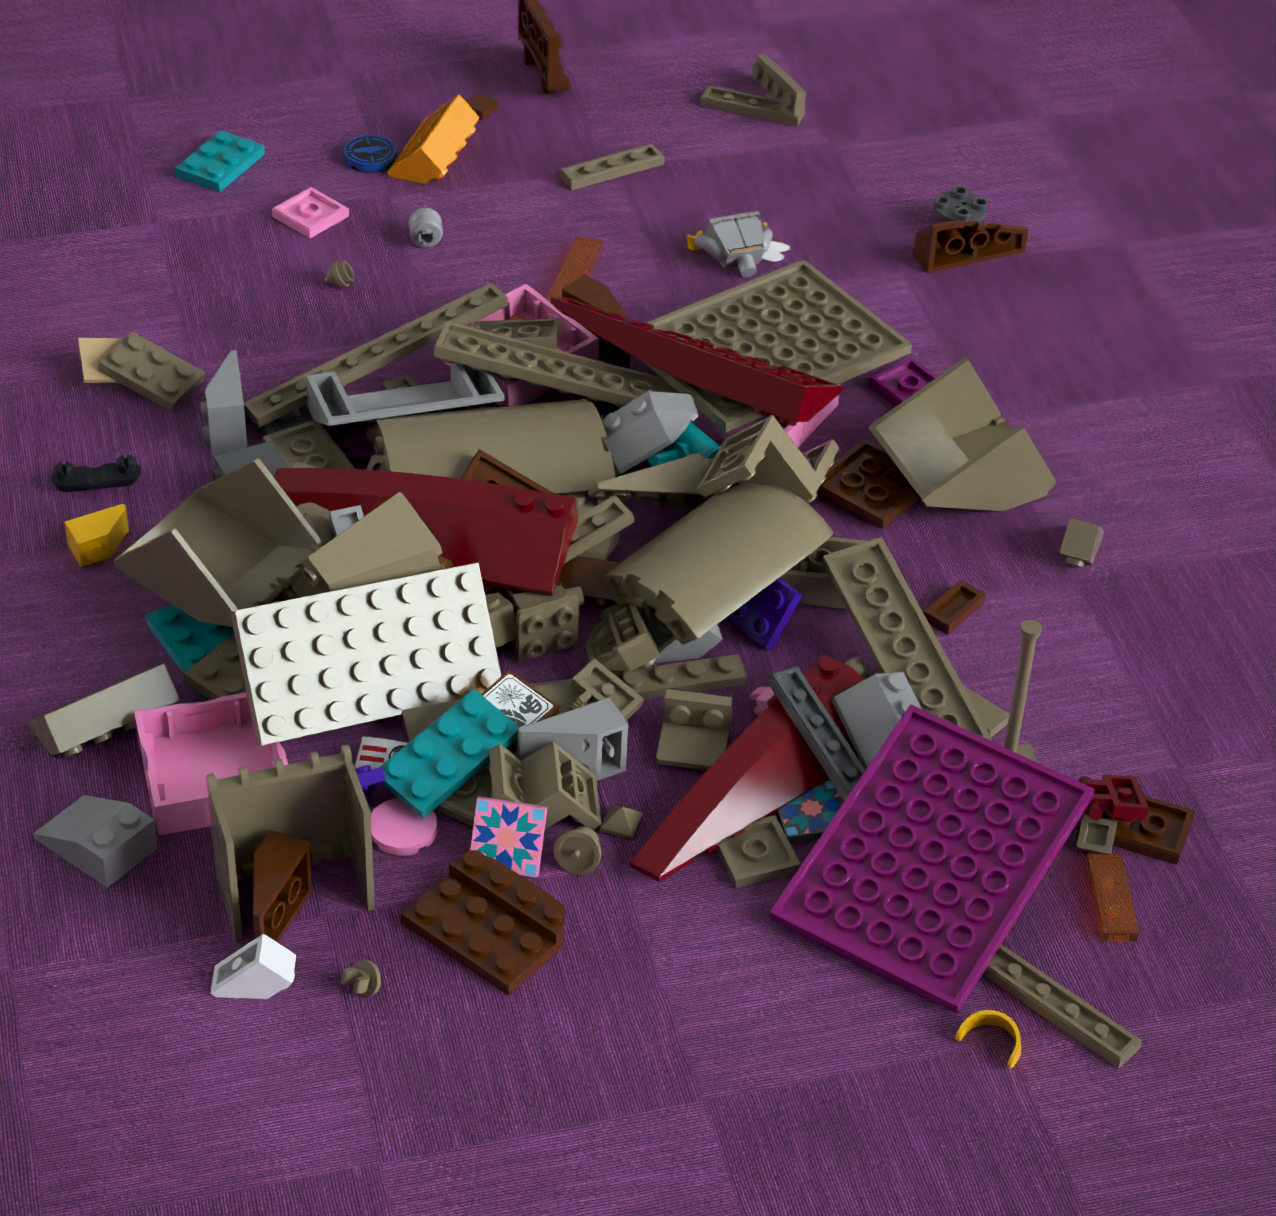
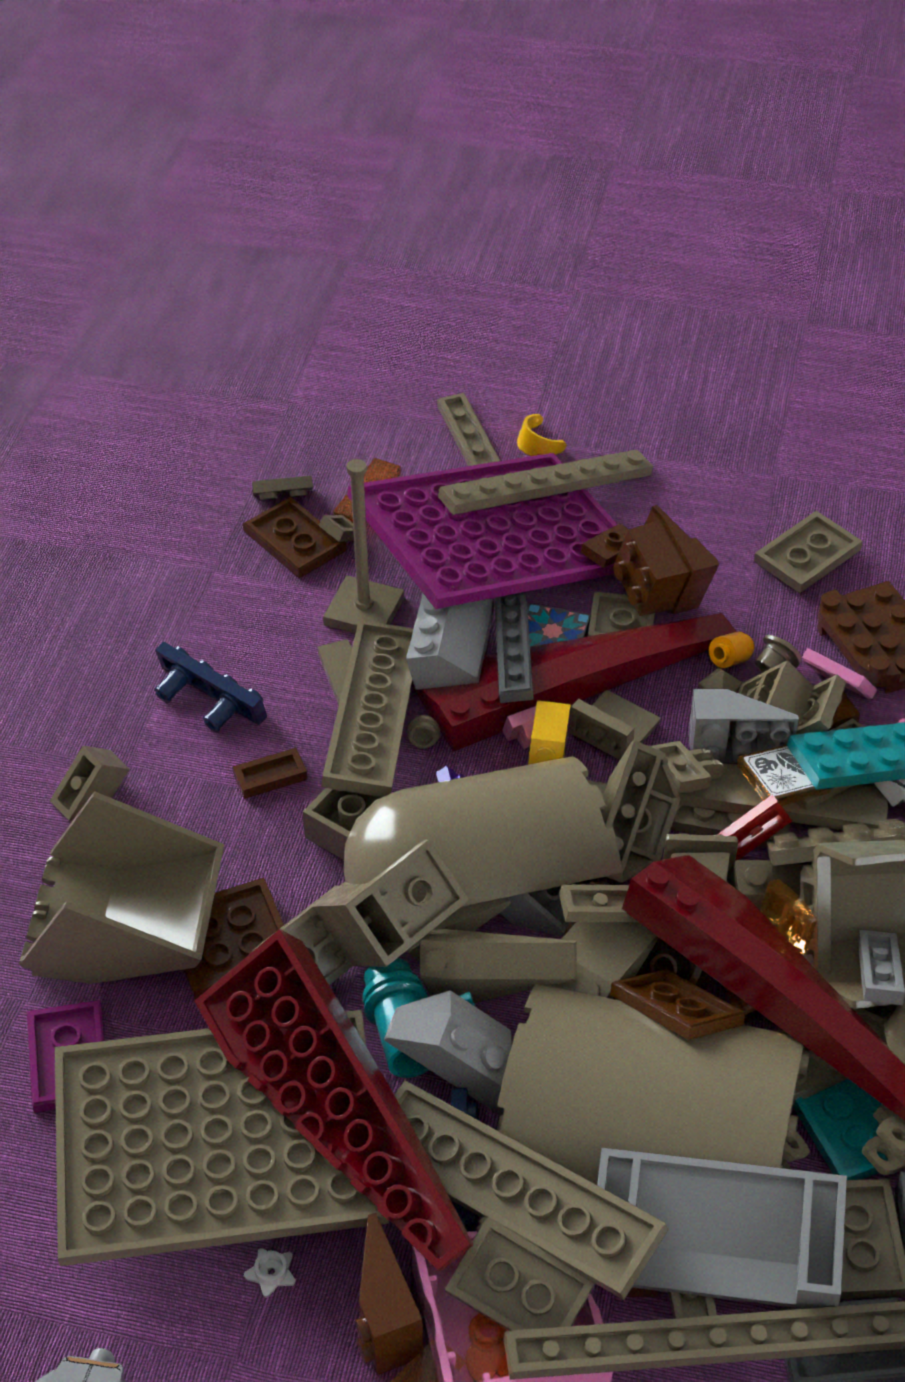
camera: 150 degrees left, 5 degrees up
dark red plate [1078,774,1149,822] -> none
none -> dark blue plate [154,641,267,732]
none -> dark tan plate [252,475,313,500]
none -> dark tan plate [438,449,653,515]
none -> yellow slope [528,700,571,765]
none -> reddish brown plate [580,523,629,568]
none -> reddish brown piece [613,505,720,616]
none -> light orange brick [709,631,755,668]
none -> red tile [717,794,792,861]
none -> dark tan plate [754,511,863,593]

